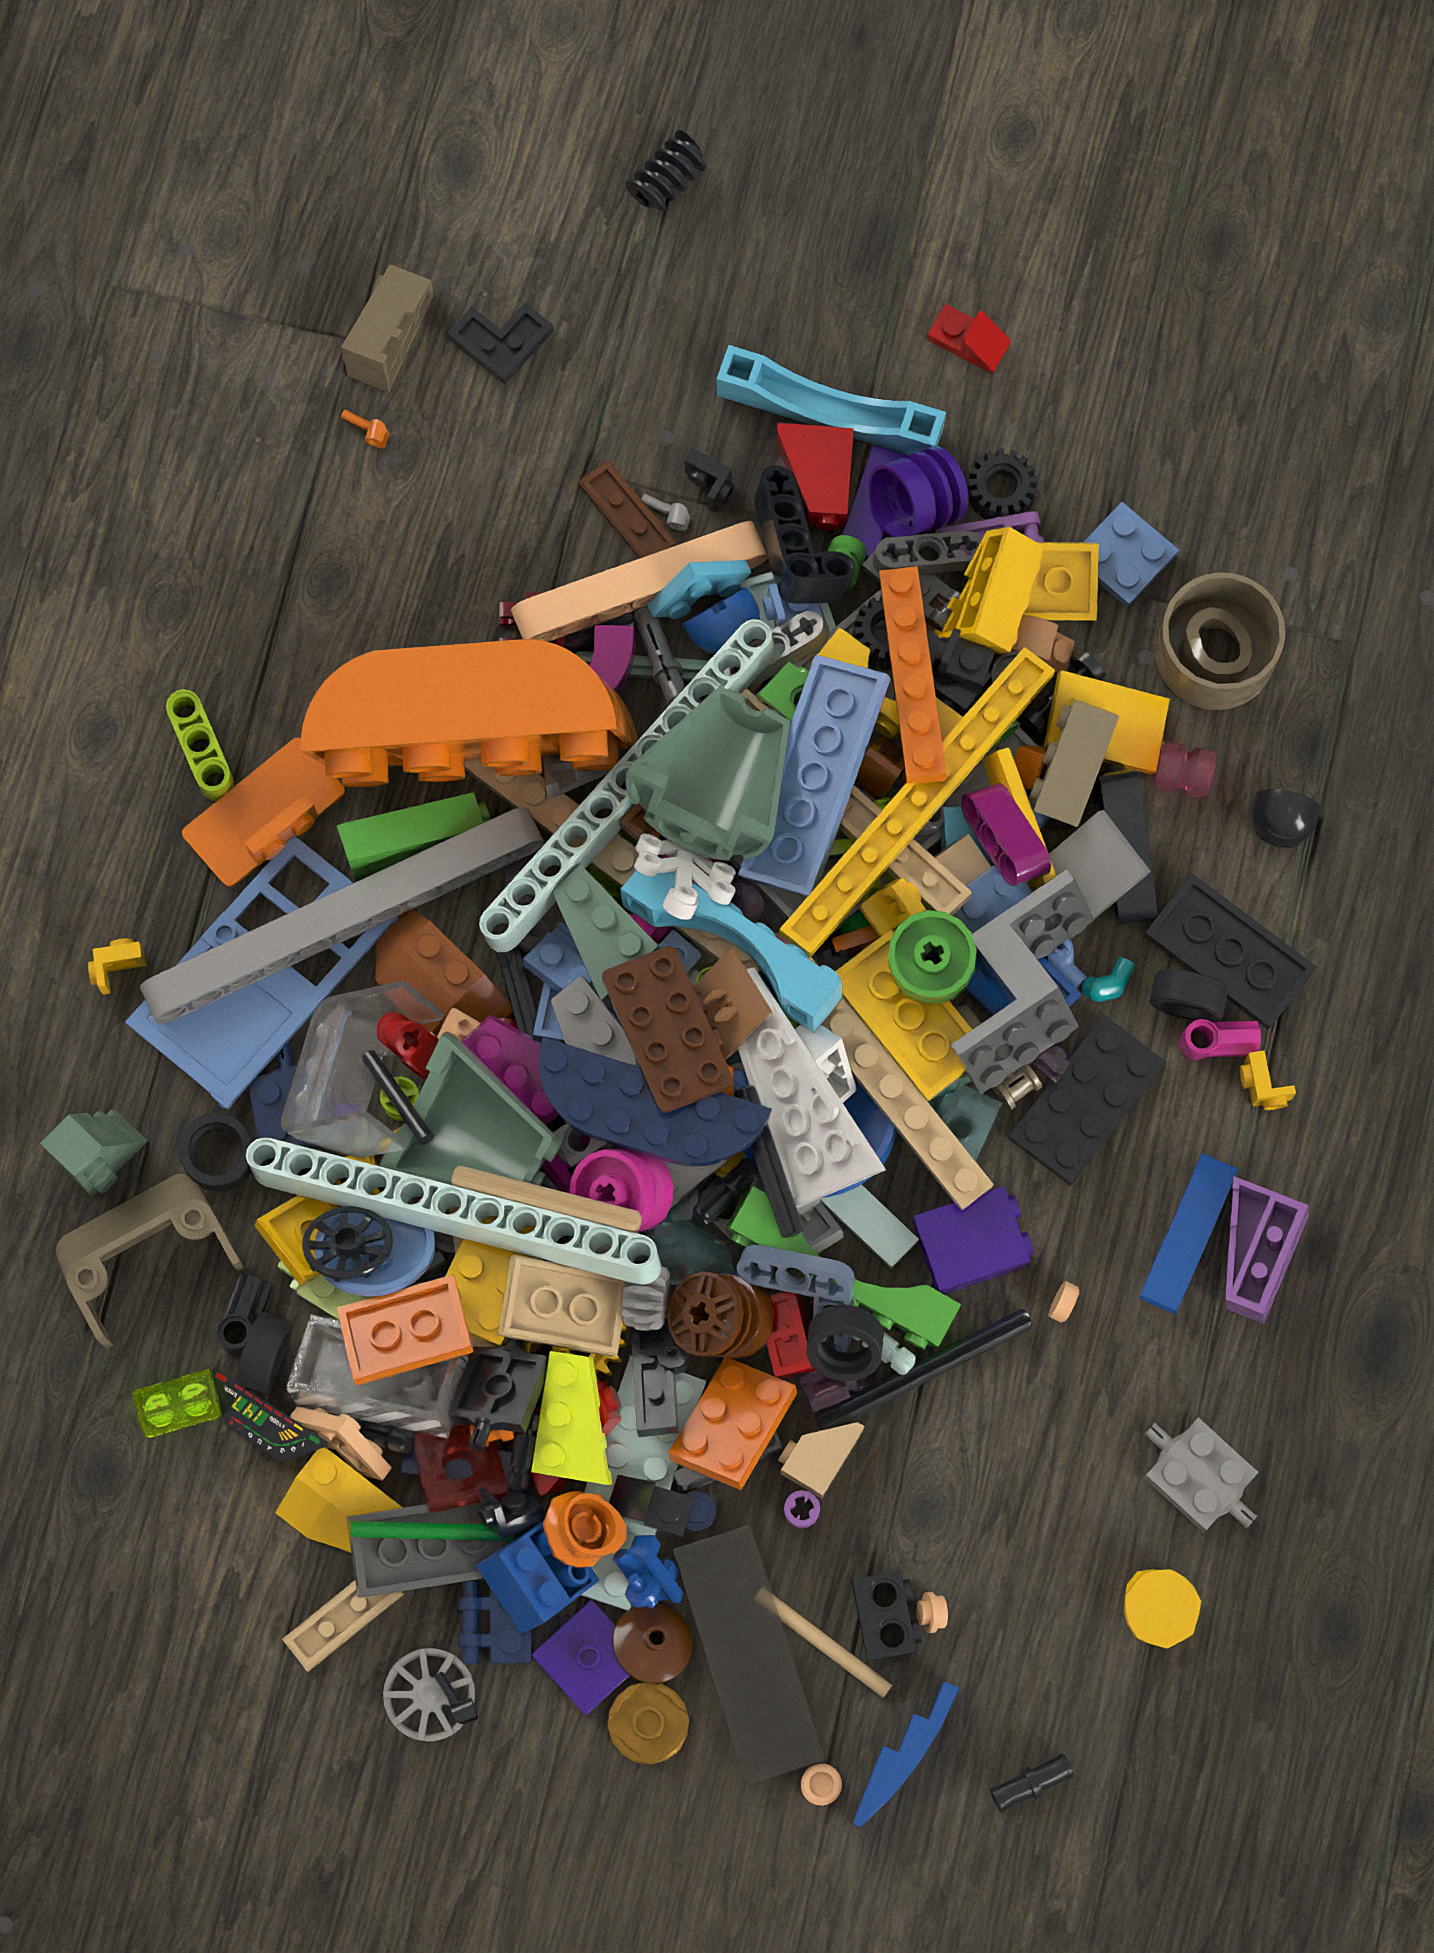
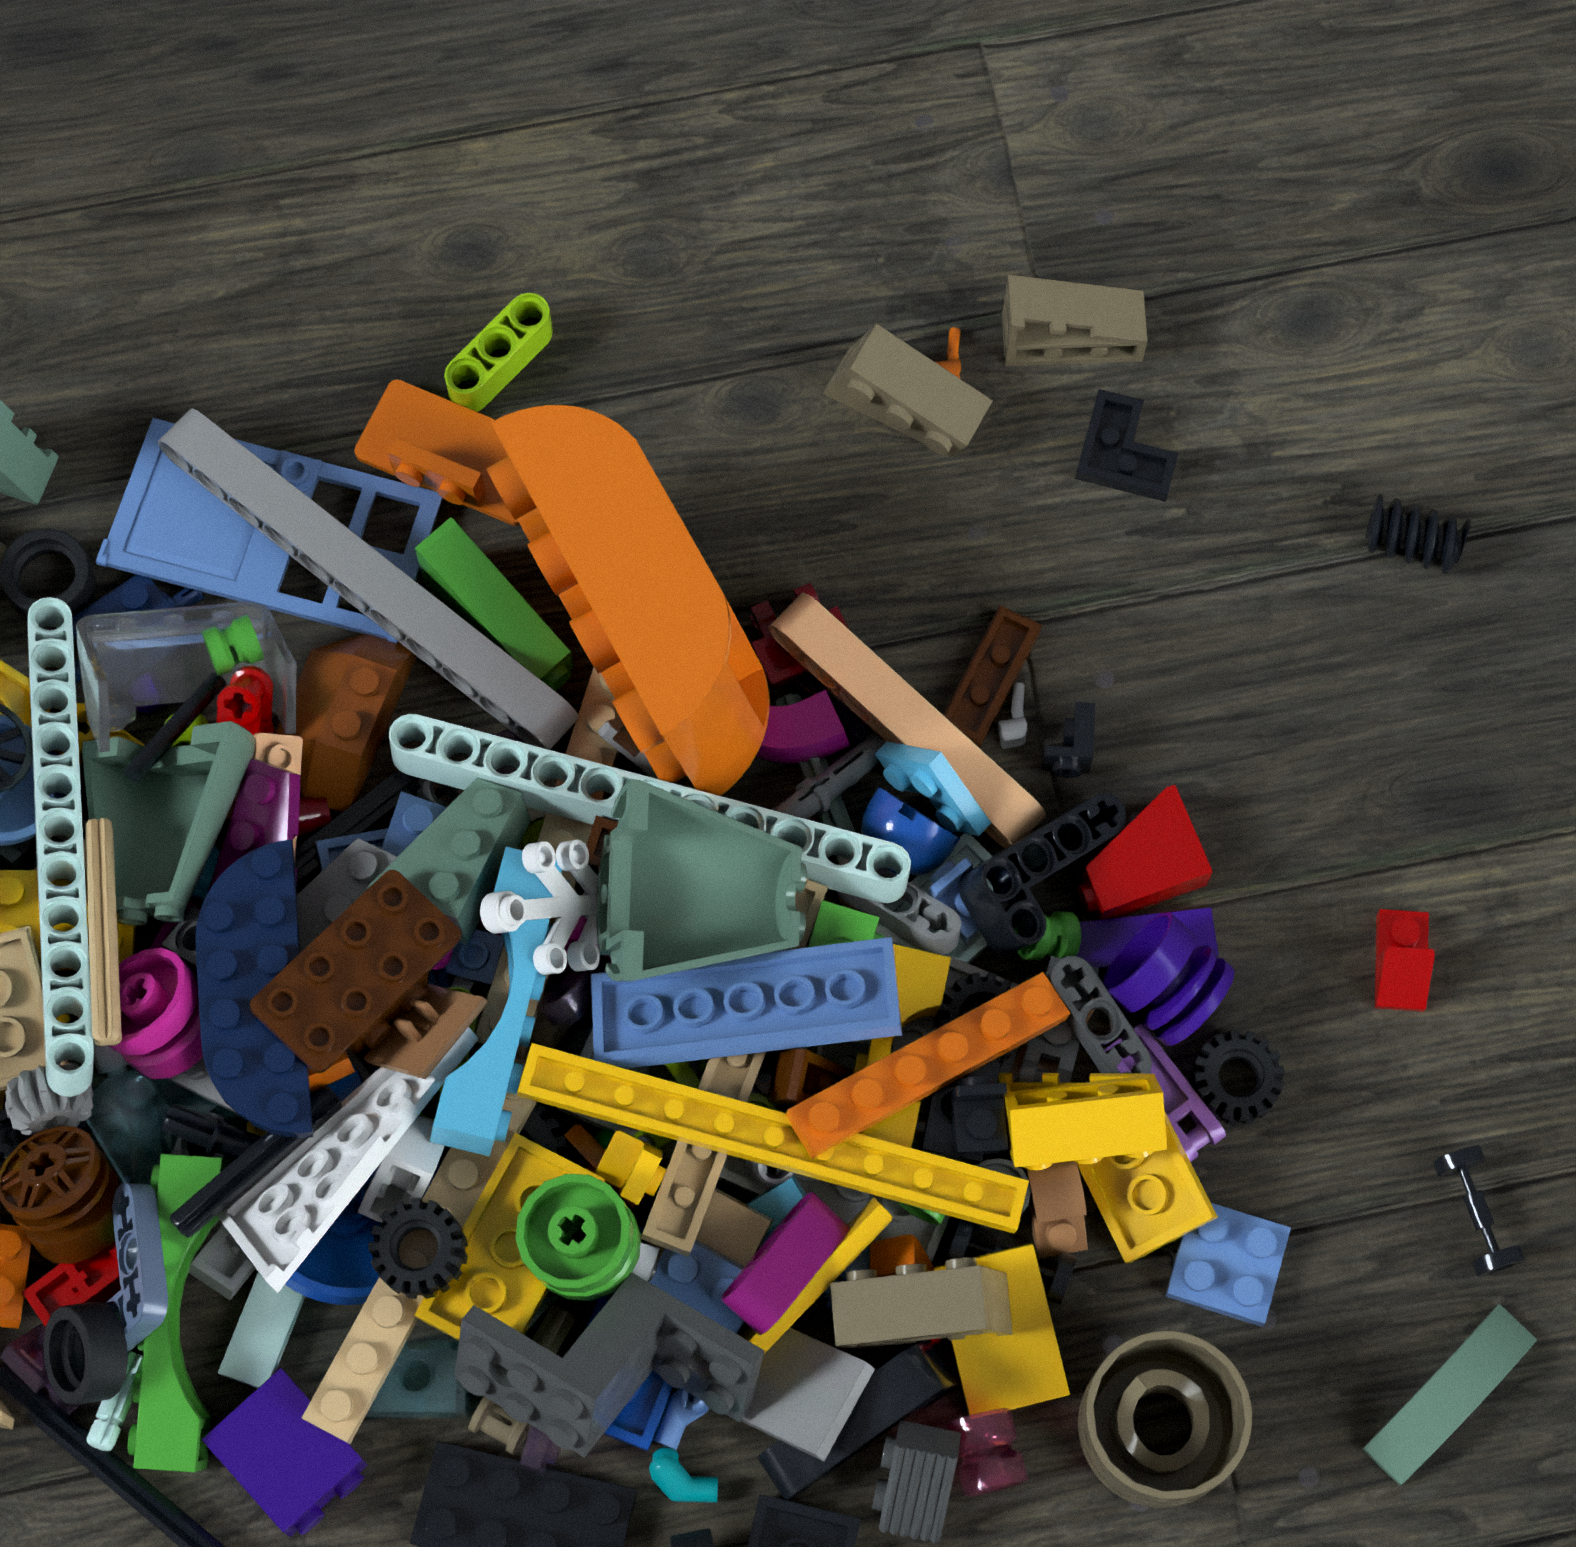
camera: 65 degrees right, 5 degrees down
yellow bracket [88,938,147,995] -> none
medium azure arch [717,345,946,455] -> none
none -> bright green wheel [201,614,264,676]
none -> black tyre [368,1198,468,1299]
none -> dark tan wedge [822,323,993,458]
none -> dark grey brick [872,1420,961,1544]
none -> sand green slope [1362,1304,1537,1486]
none -> black wheel [1433,1145,1526,1277]

